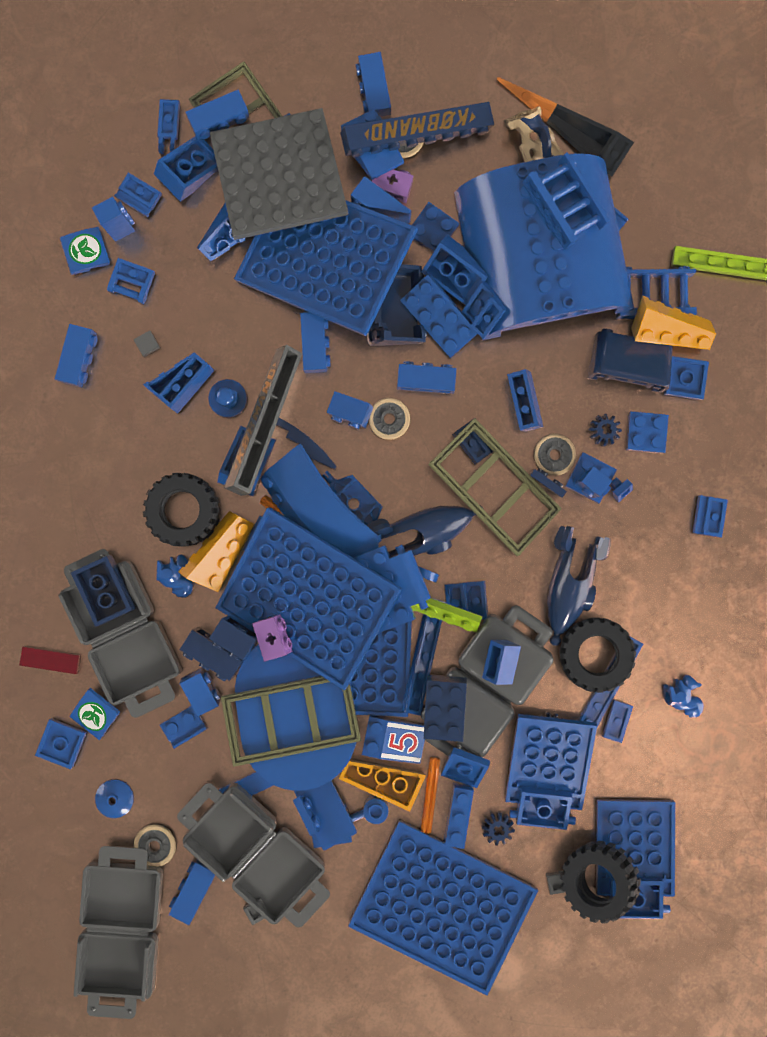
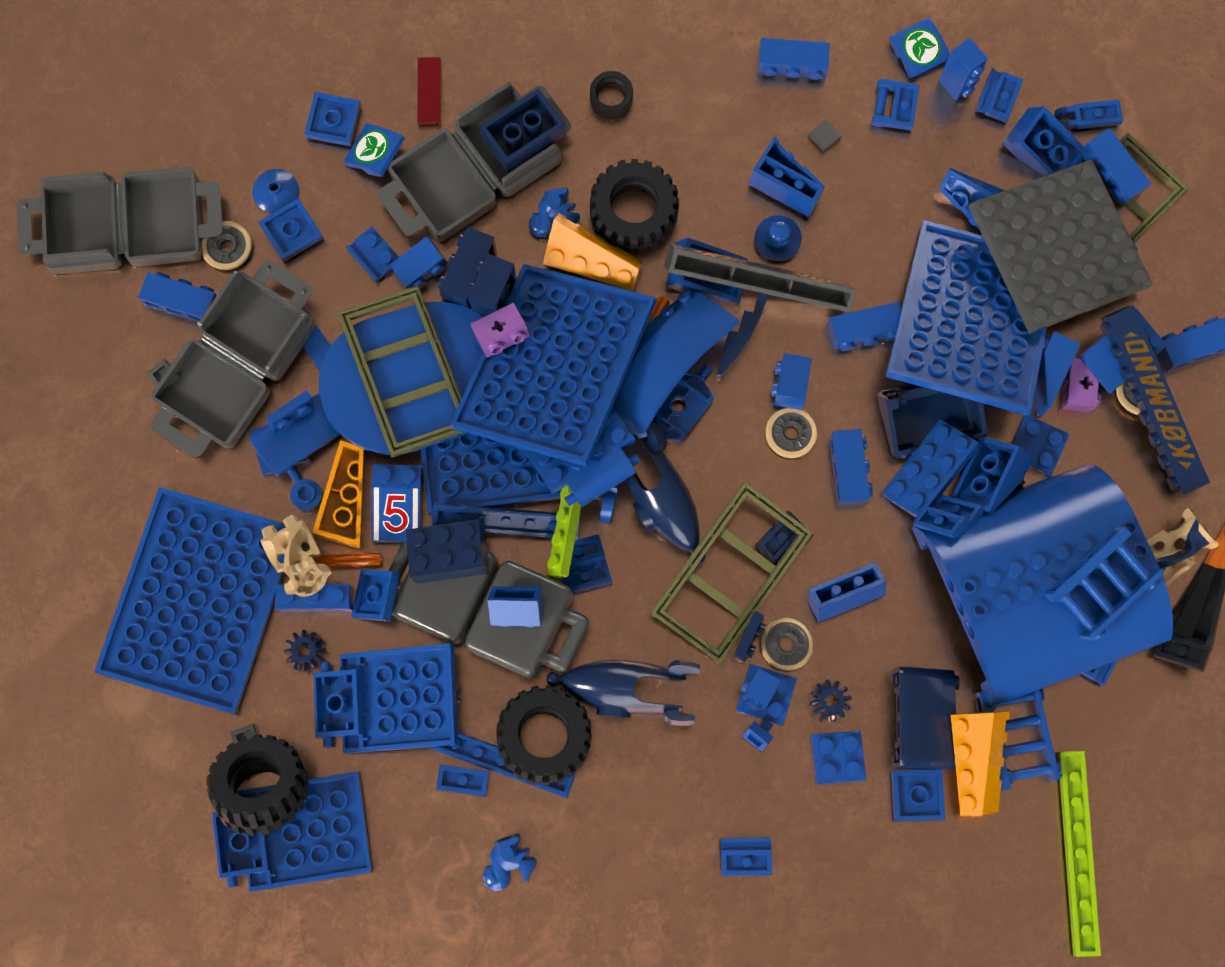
camera: 80 degrees right, 10 degrees down
none -> blue plate [258,198,324,262]
none -> tan hips [260,514,332,597]
none -> black tyre [590,71,633,118]

